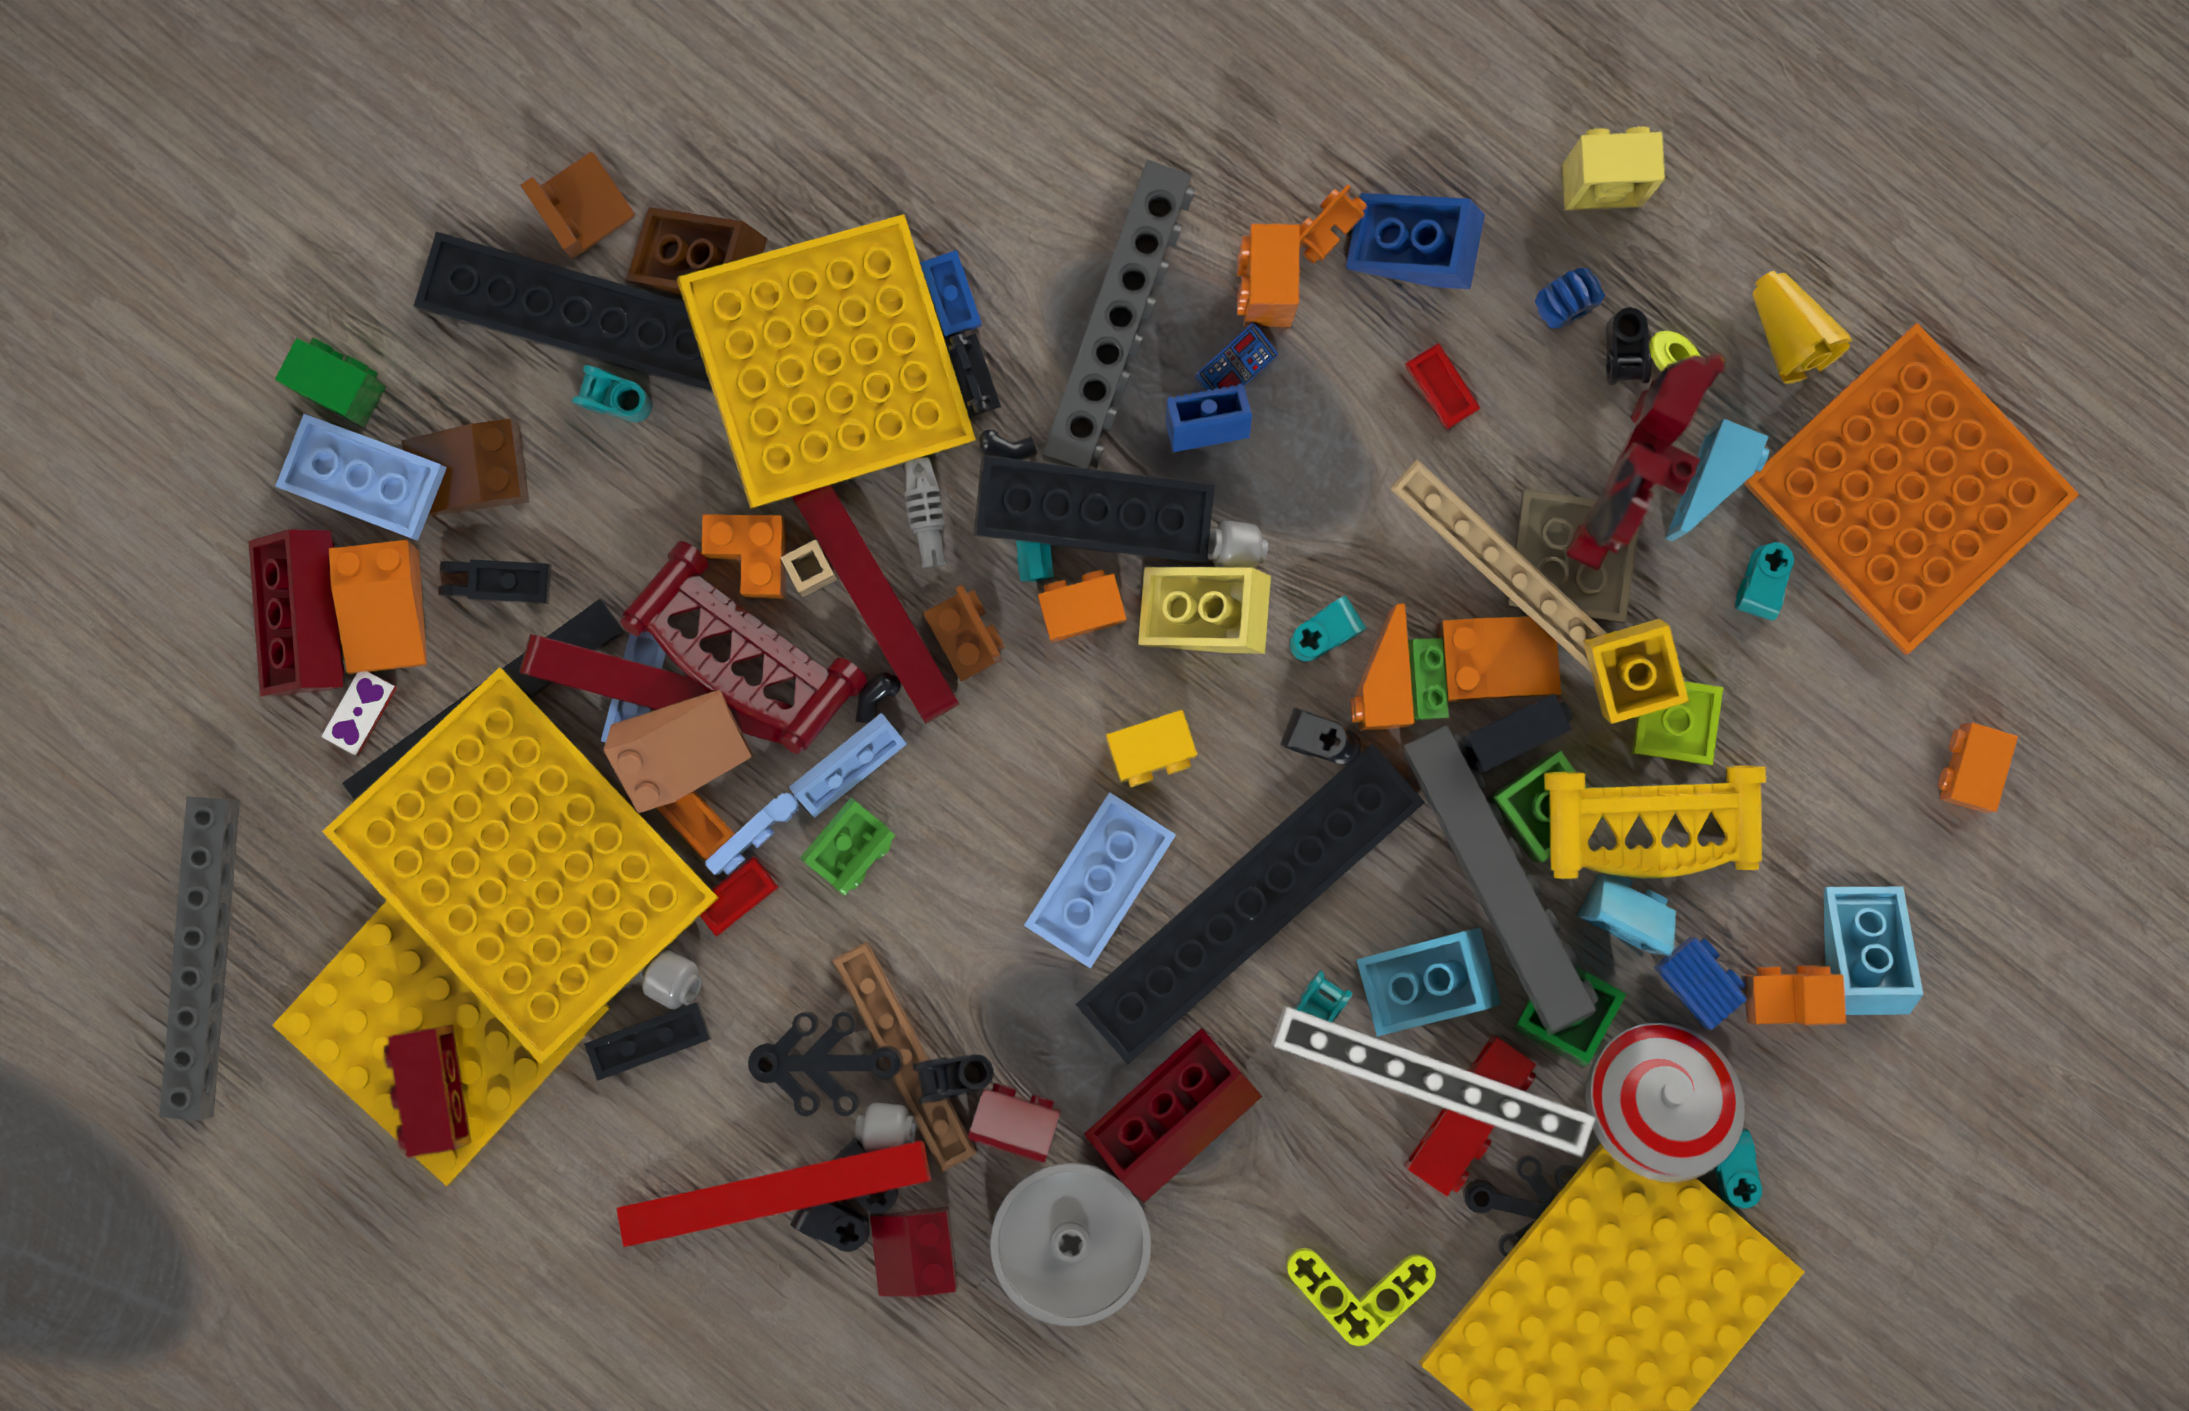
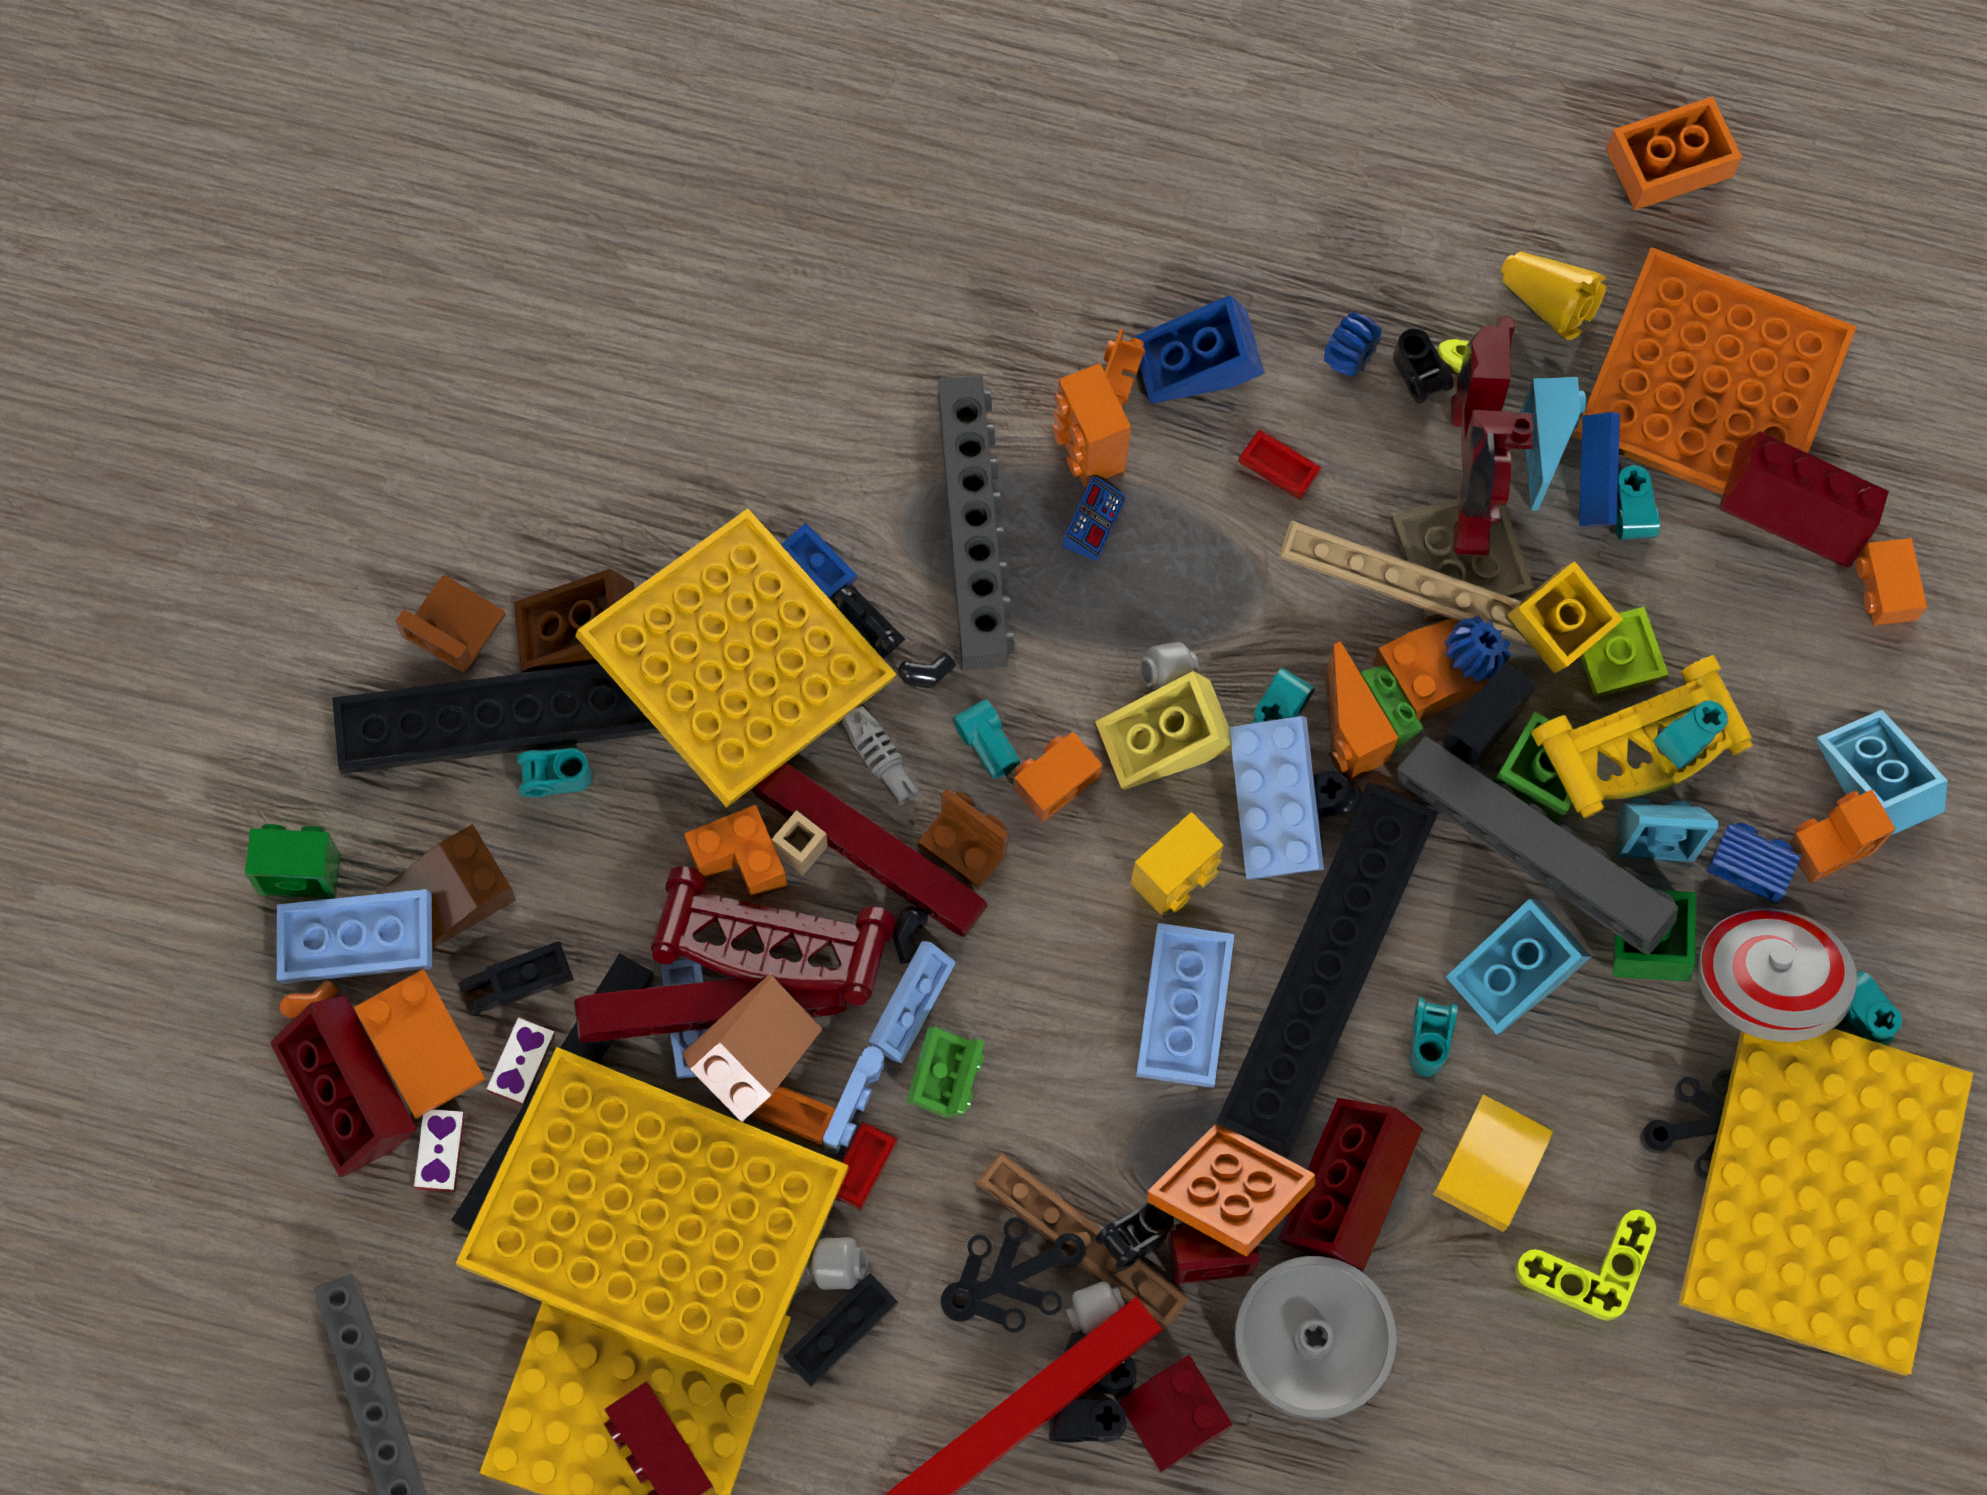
camera: 25 degrees left, 15 degrees down
black plate [973,455,1215,564] -> none
blue brick [1165,383,1252,452] -> none
white brick [1271,1006,1595,1156] -> none
red brick [1403,1035,1537,1197] -> none
light yellow brick [1562,127,1665,210] -> none
none -> orange arm [279,980,339,1019]
none -> tile [487,1018,555,1106]
none -> orange plate [1147,1124,1315,1257]
none -> light blue plate [1229,716,1324,880]
none -> yellow slope [1432,1094,1554,1232]
none -> blue gear [1444,615,1511,683]
none -> blue tile [1579,412,1620,527]
none -> orange brick [1606,96,1742,210]
none -> teal piece [1653,701,1728,770]
none -> dark red slope [1719,431,1889,568]

